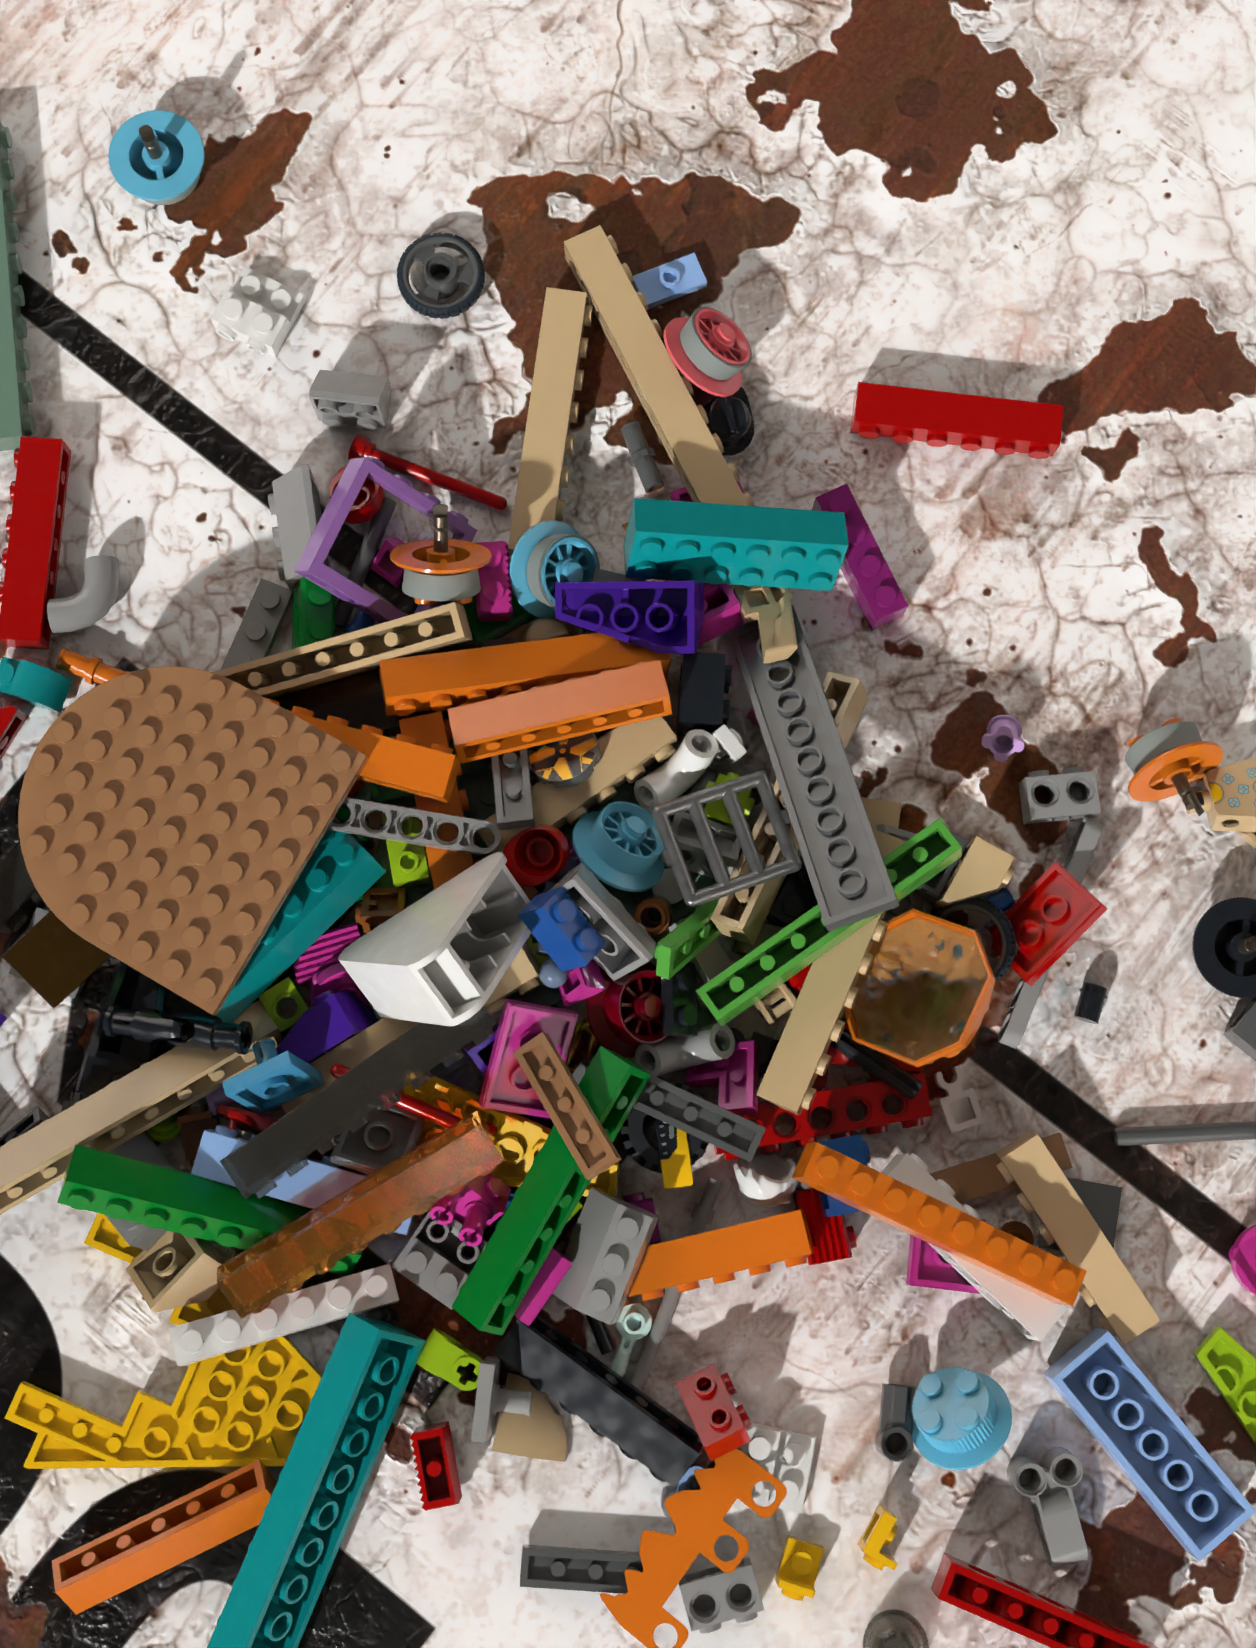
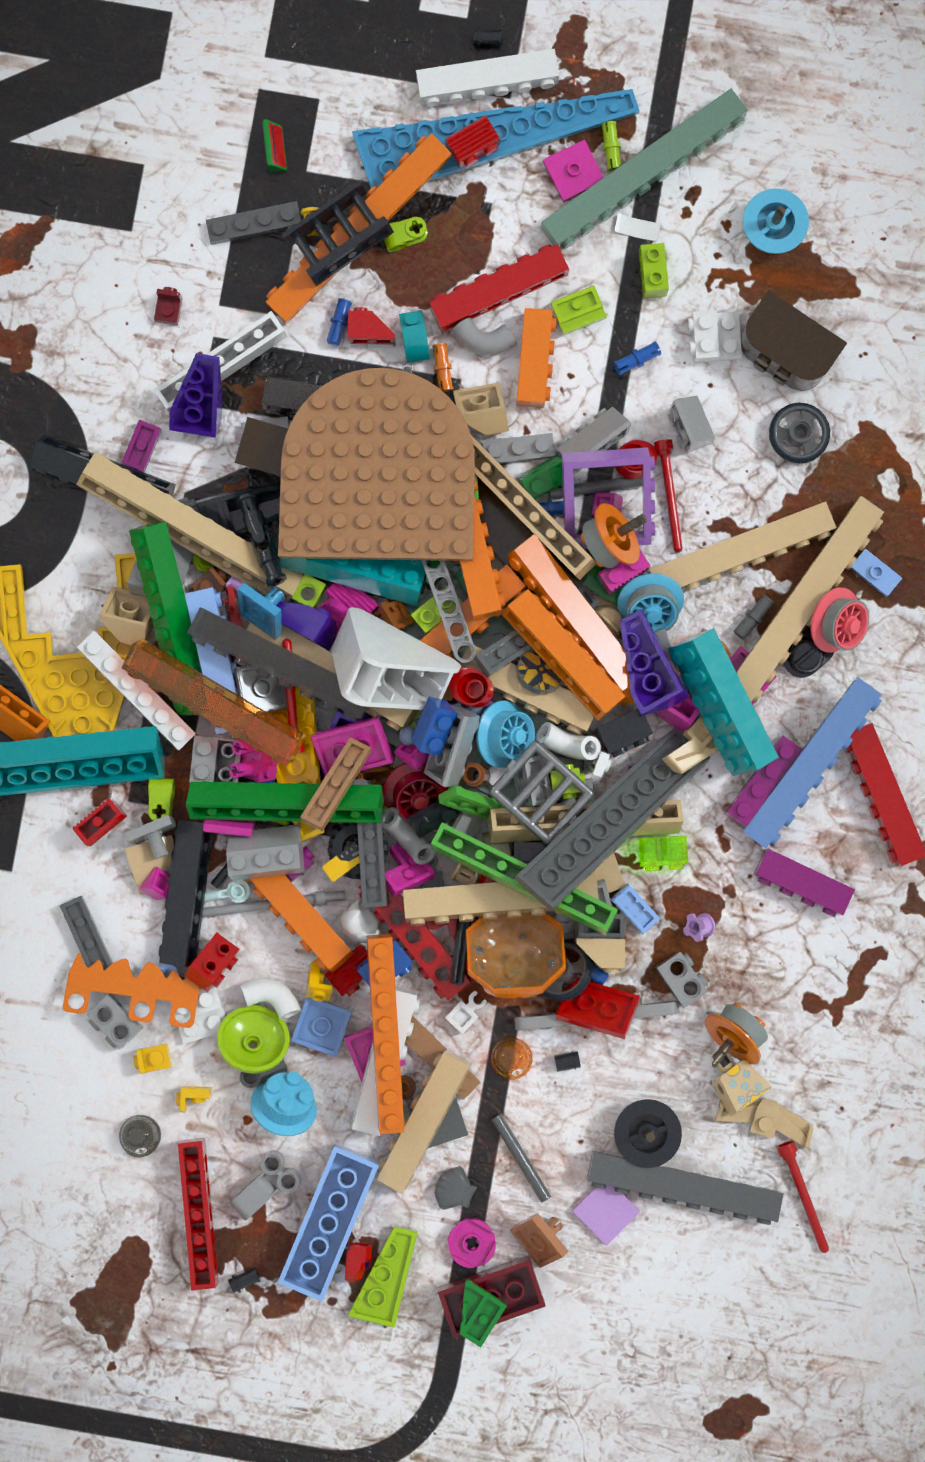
camera: 65 degrees right, 5 degrees up
none -> dark pink slope [140,867,170,900]
none -> lime dish [217,1005,290,1073]
none -> black pin [228,1267,261,1293]
none -> white cylinder [239,978,302,1020]
none -> medium blue plate [291,998,352,1057]
none -> yellow bracket [306,961,333,1001]
none -> red rock [345,1242,373,1283]
none -> dark grey animal [434,1166,478,1210]
none -> tan slope [453,382,509,435]
none -> clear orange helmet [491,1037,533,1080]
none -> orange brick [516,308,557,408]
none -> lime plate [550,285,607,335]
none -> light blue plate [610,883,660,935]
none -> blue pin [613,341,662,376]
none -> white sticker [615,214,661,241]
none -> clear neon green brick [638,835,688,871]
none -> lime brick [639,243,669,299]
none -> dark brown brick [741,290,847,391]
none -> medium blue brick [742,676,882,848]
none -> magenta brick [753,848,855,918]

